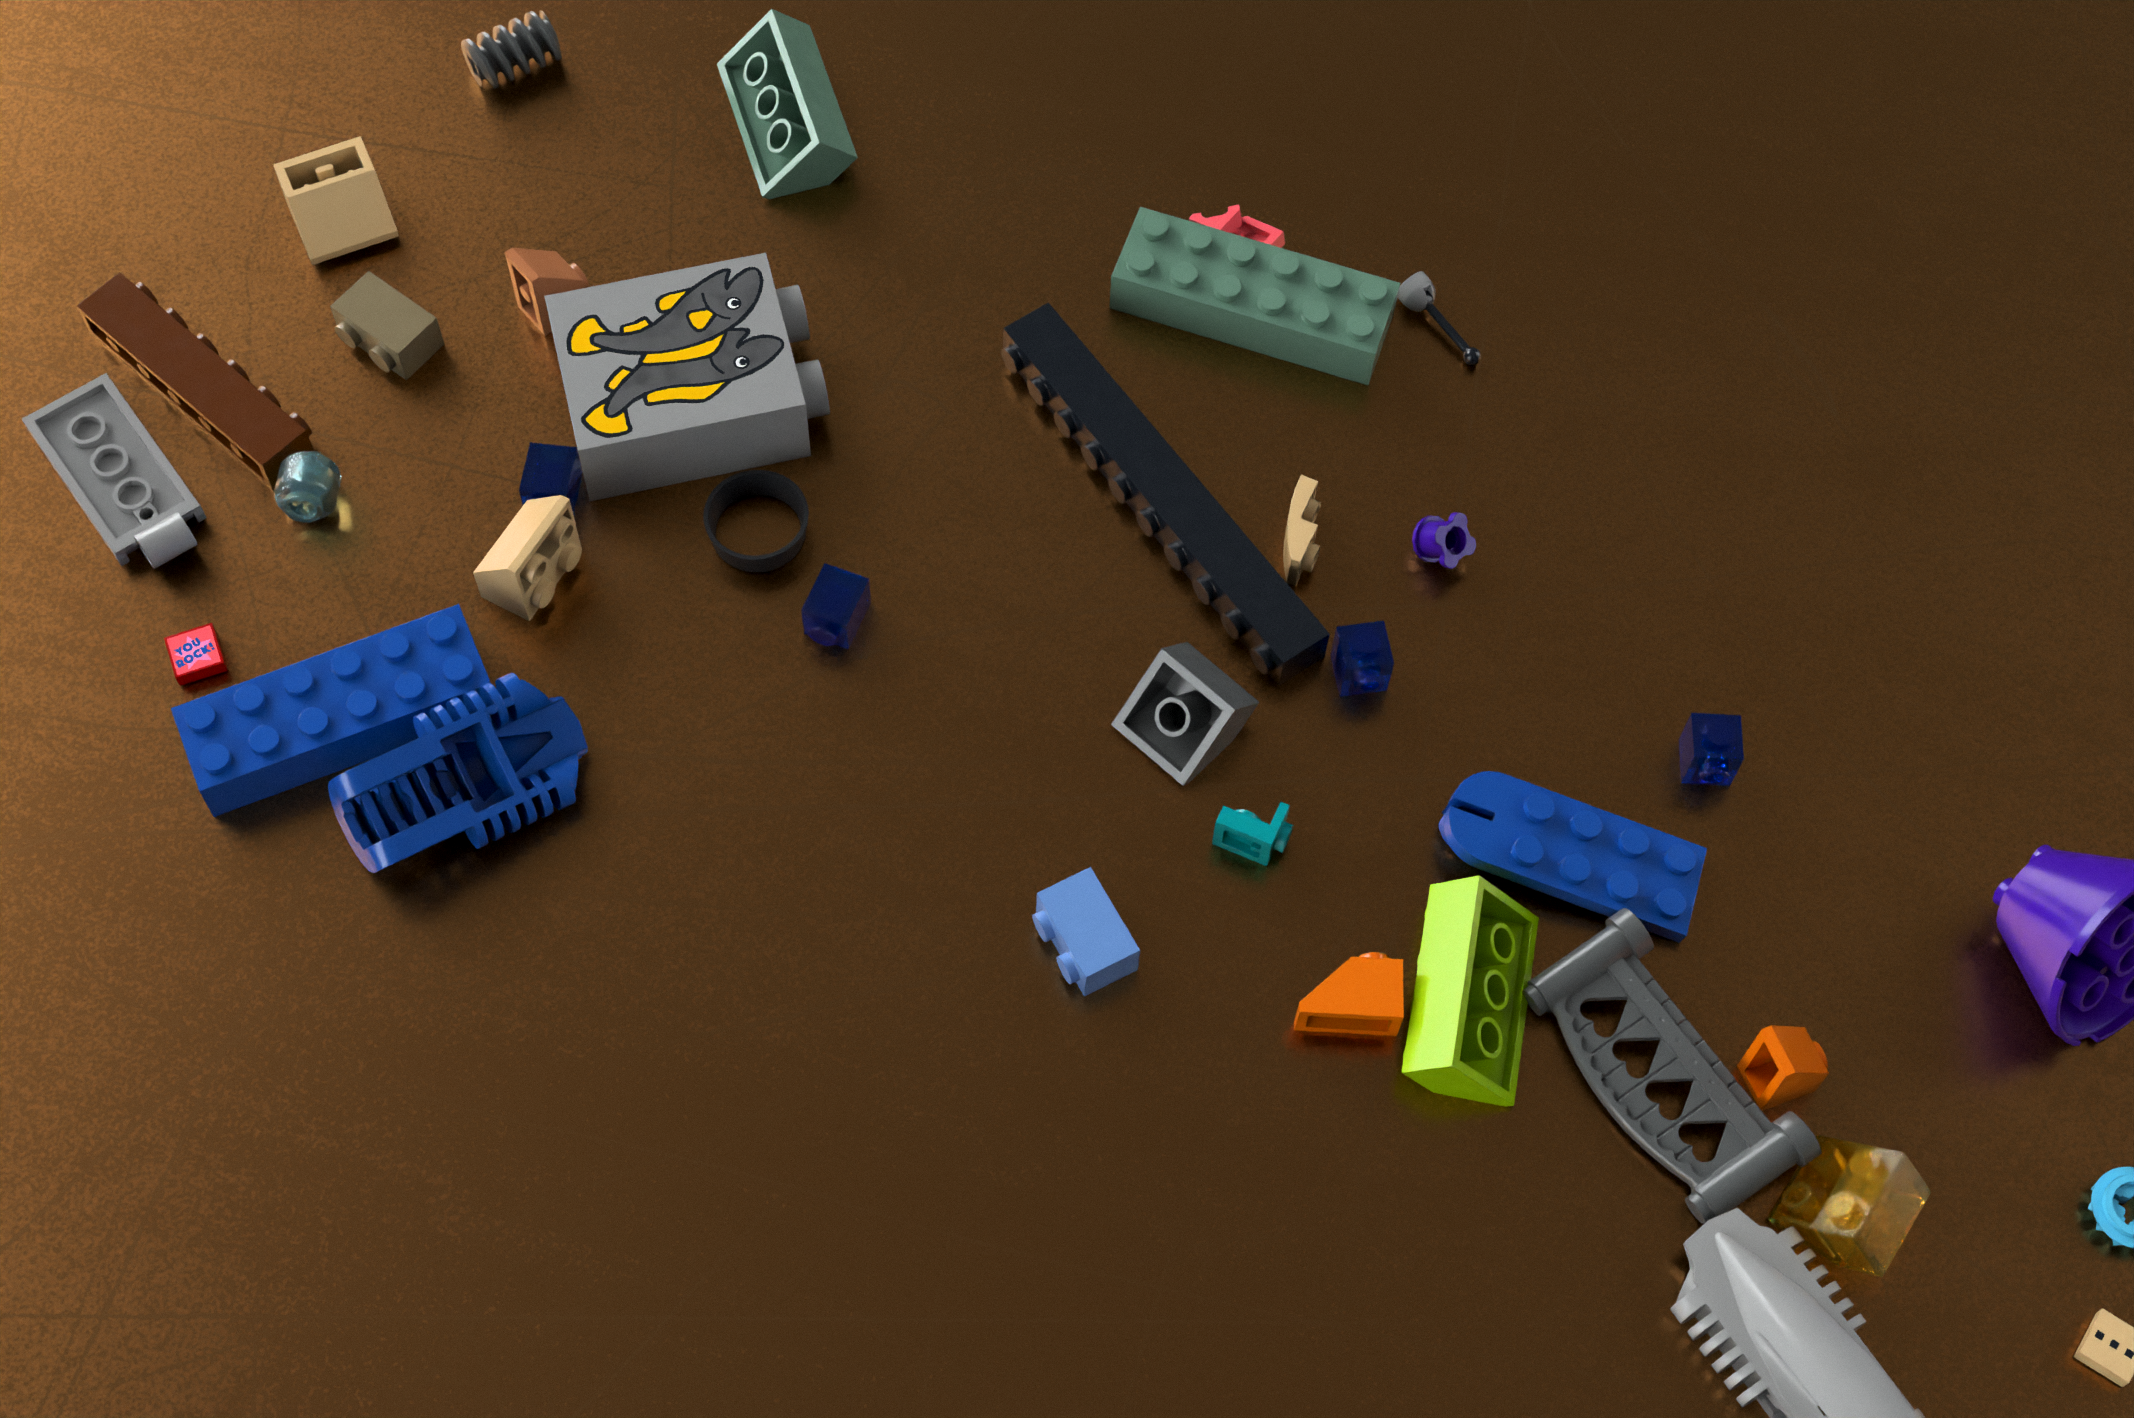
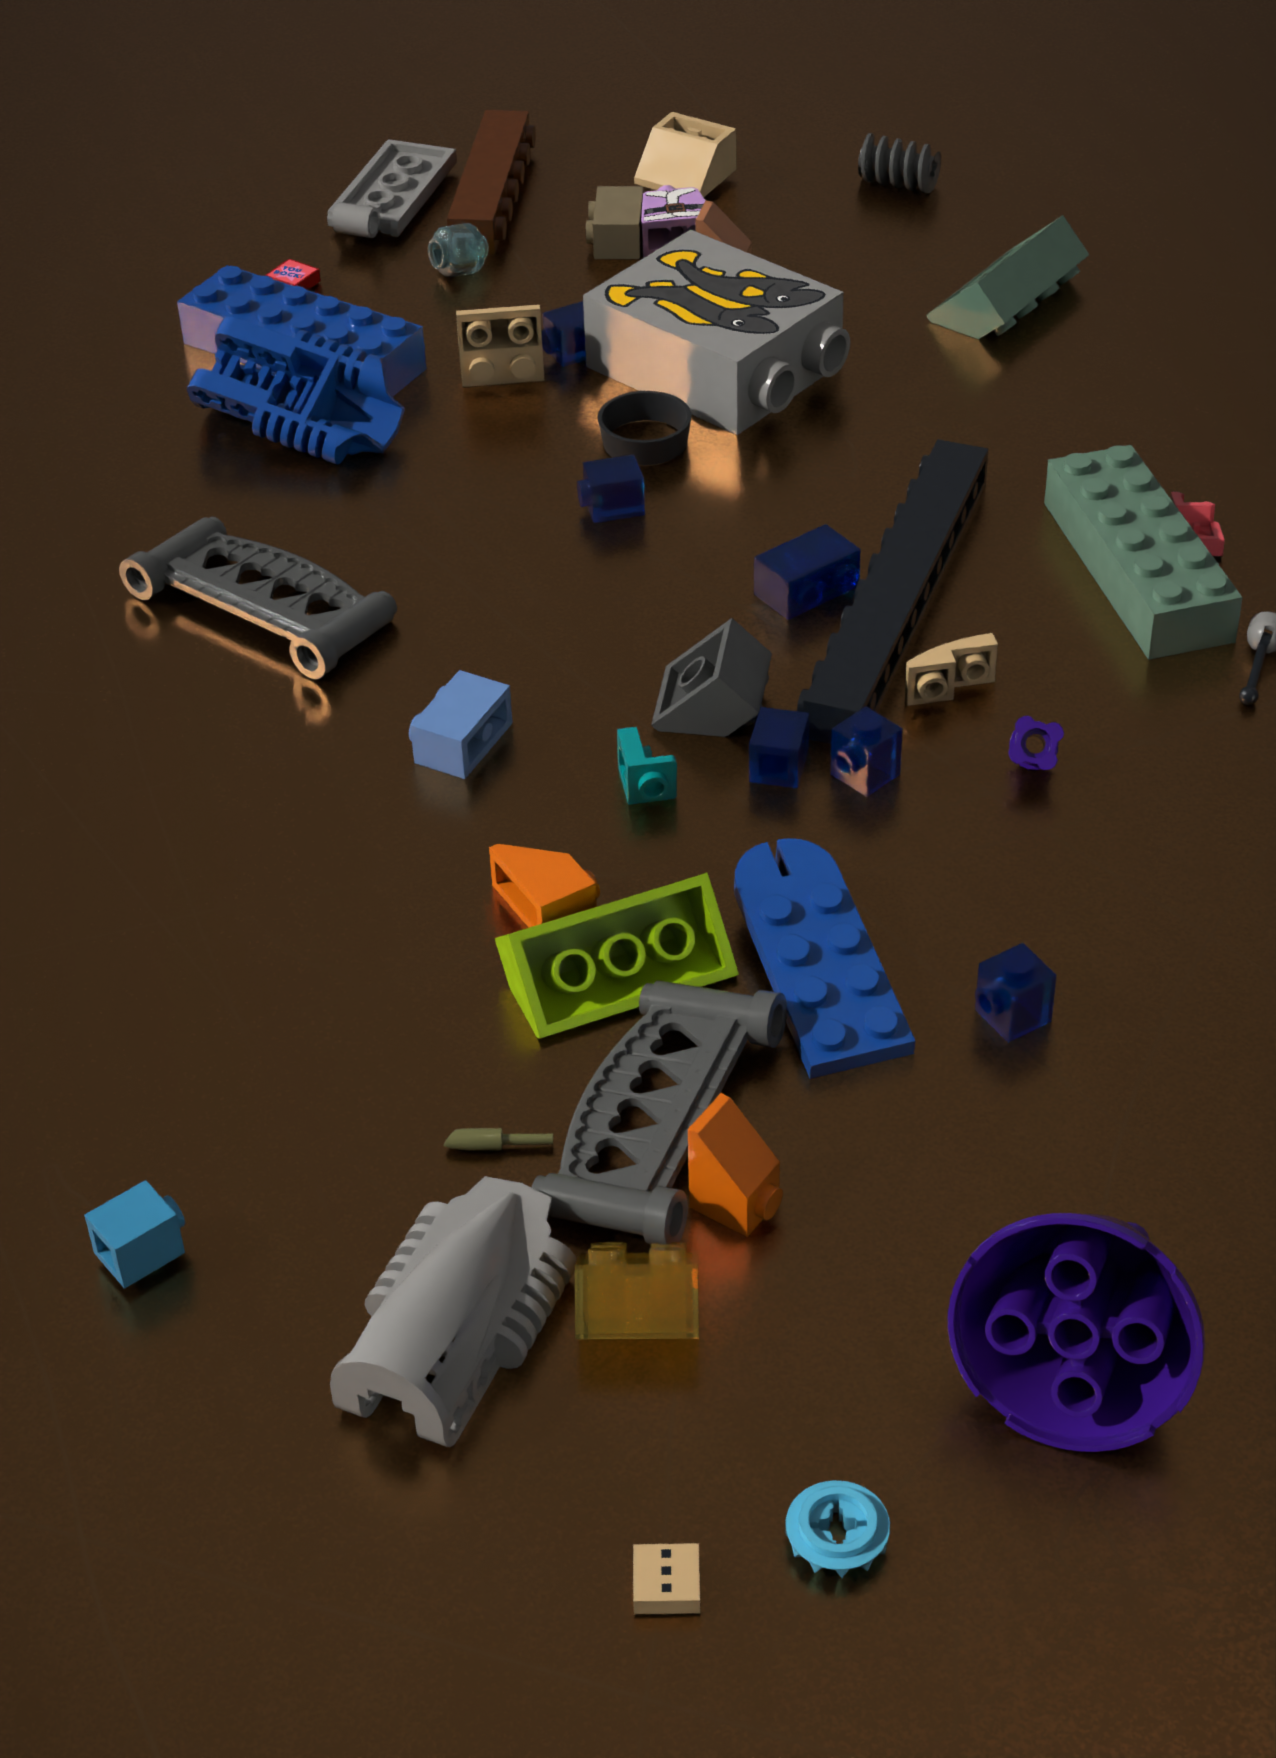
camera: 60 degrees right, 20 degrees down
none -> dark grey piece [119,517,397,679]
none -> olive piece [444,1128,553,1151]
none -> lavender torso [641,185,706,257]
none -> clear blue brick [749,707,809,788]
none -> clear blue brick [754,524,861,620]

